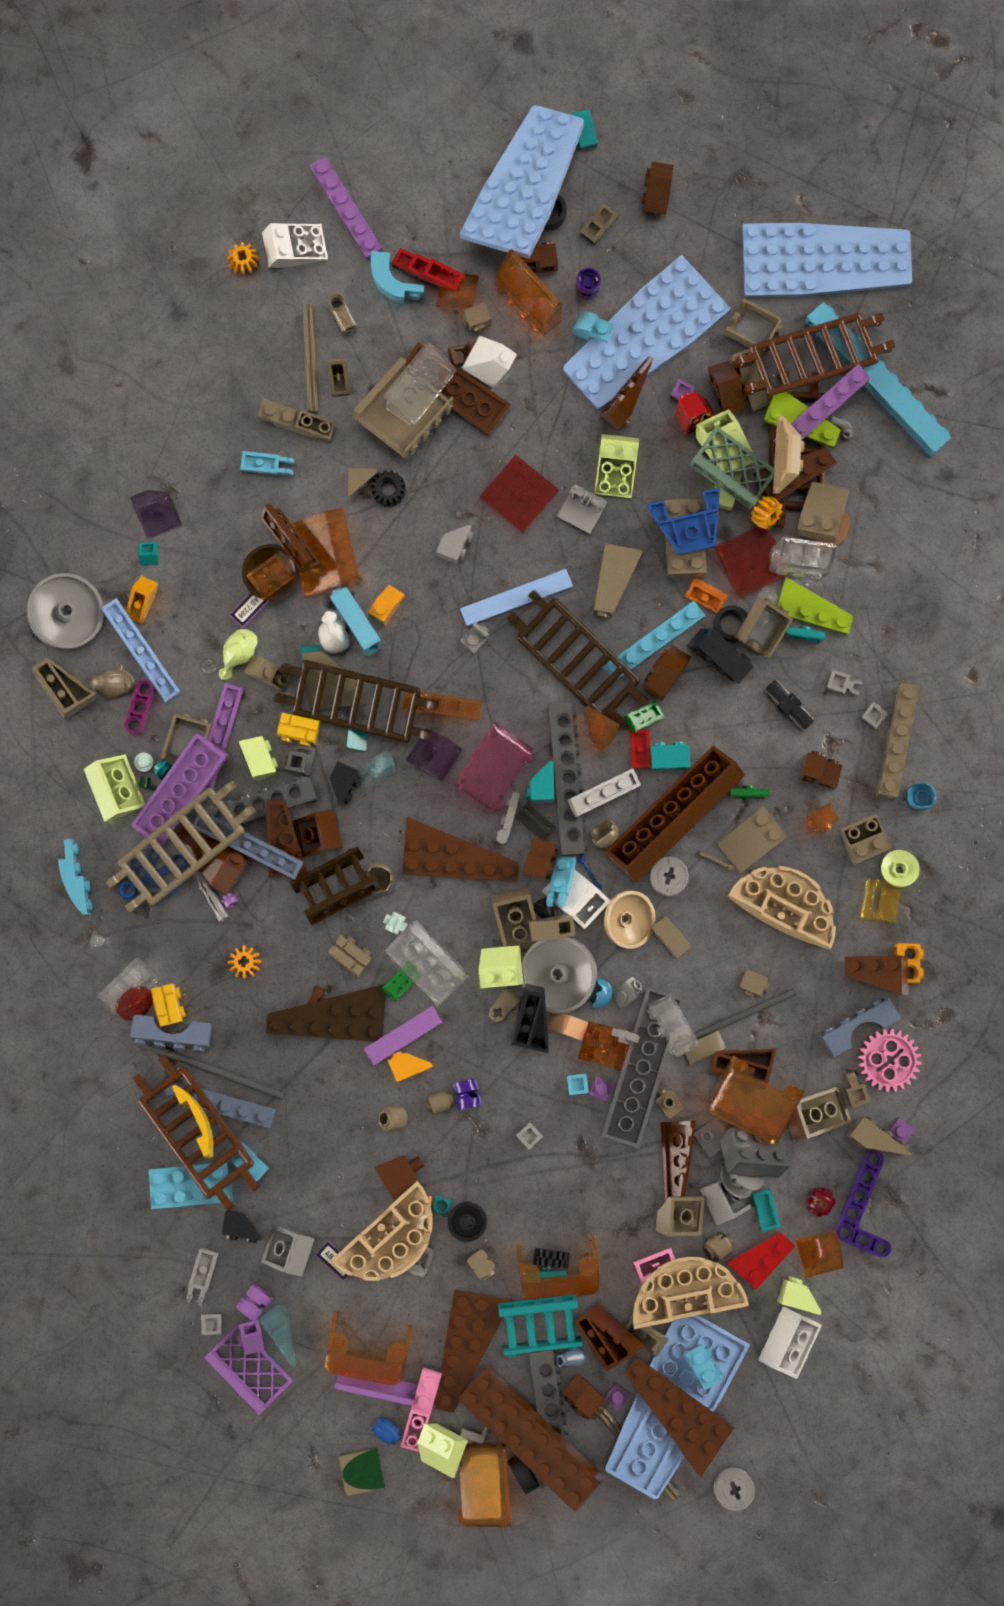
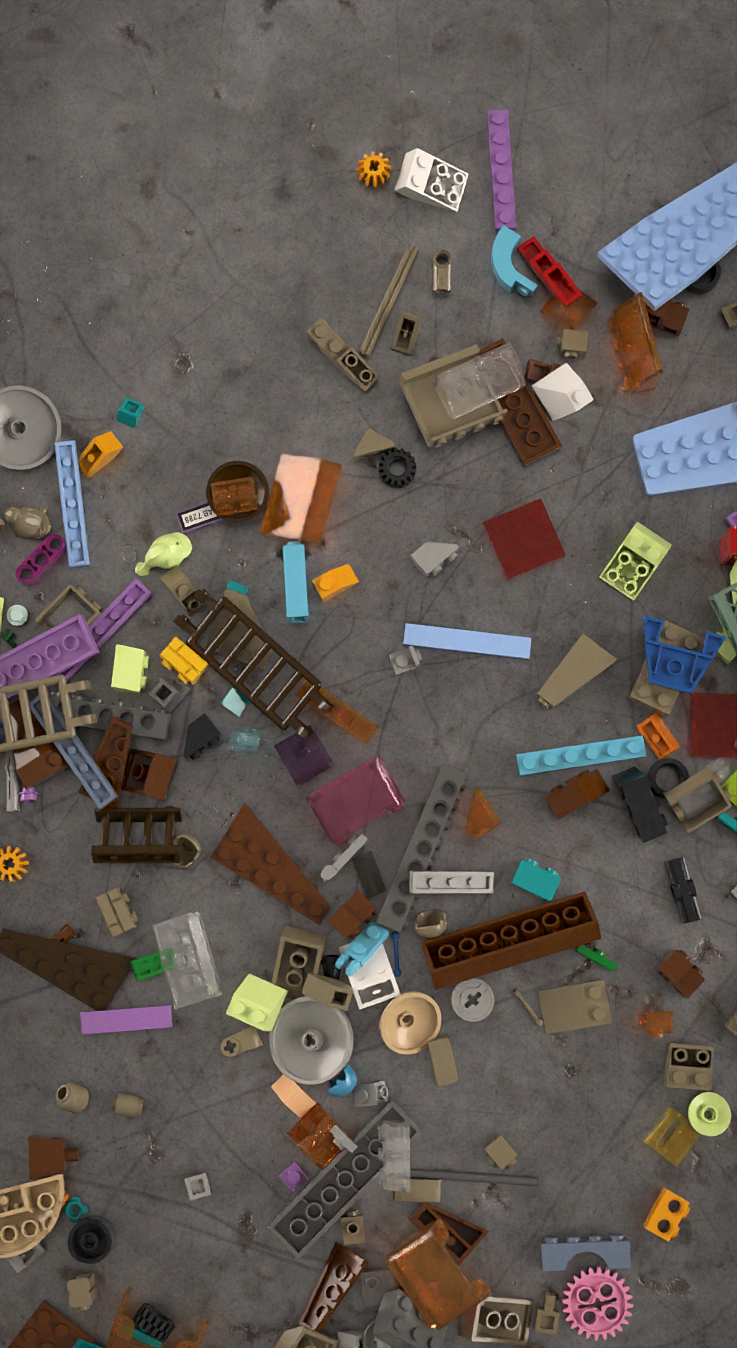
camera: 30 degrees right, 0 degrees up
clear purple slope [130,490,182,538] -> none
teal plate [154,760,173,780] -> none
medium azure hinge [240,451,295,476] -> none
reddish brown fence [260,504,321,573] -> none
white piece [318,611,351,654] -> none
light aqua gear [383,912,408,935] -> none
light orange slope [388,1051,433,1082] -> none
dark purple wheel [453,1078,482,1110] -> none
dark brown bar [507,590,650,728] -> none
black wedge [511,983,549,1054] -> none
teal slope [526,761,554,805] -> none
light grey hinge [557,484,608,534] -> none
medium azure plate [567,1073,589,1095] -> none
medium azure brick [572,312,614,344] -> none
dark purple wheel [576,267,601,300] -> none
reddish brown wedge [599,356,654,429] -> none
plate [624,701,664,733] -> none
red plate [630,730,651,769] -> none
tan brick [728,866,836,950] -> none
reddish brown wedge [845,955,908,996] -> none

